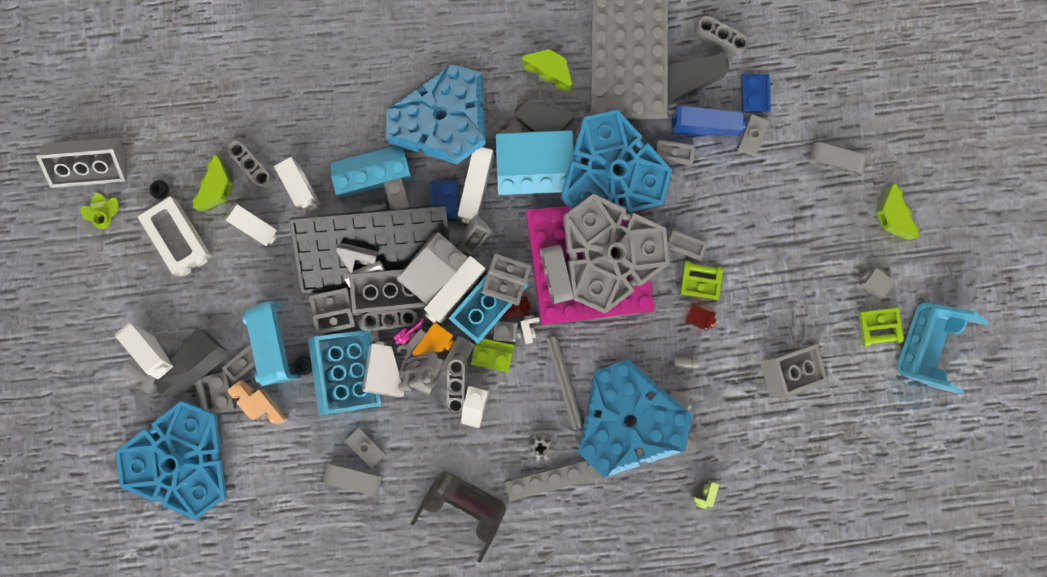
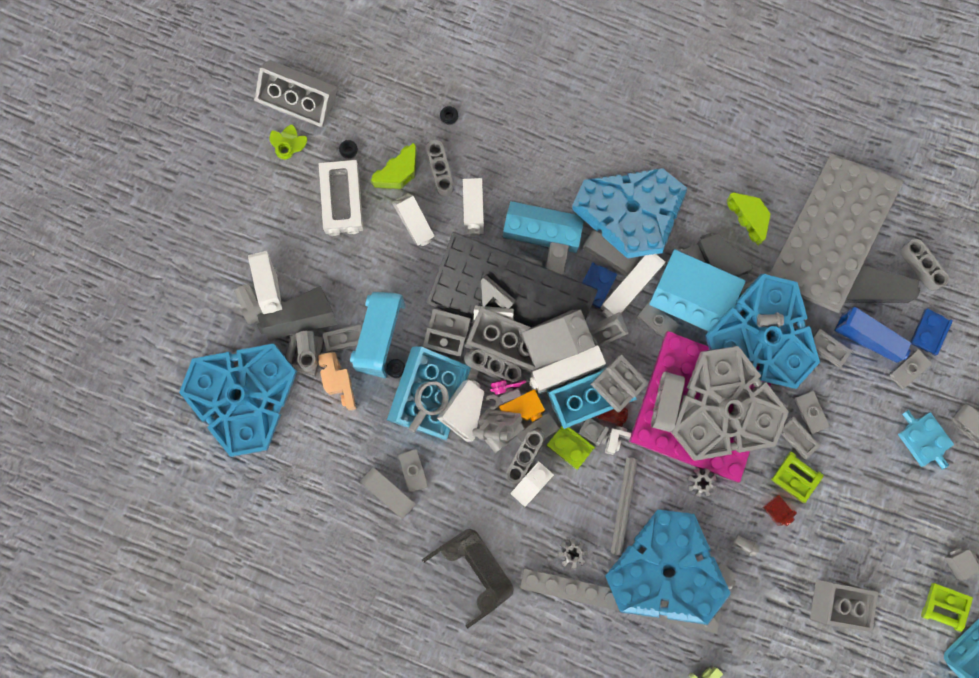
camera: 25 degrees right, 5 degrees down
none -> light grey piece [296,331,318,372]
none -> light grey piece [408,381,449,433]
none -> black plate [440,106,458,125]
none -> light grey beam [582,230,639,276]
none -> light grey plate [637,302,679,338]
none -> light grey piece [688,468,717,497]
none -> light grey pin [757,312,784,328]
none -> light grey plate [794,391,830,435]
none -> medium azure plate [898,410,954,470]

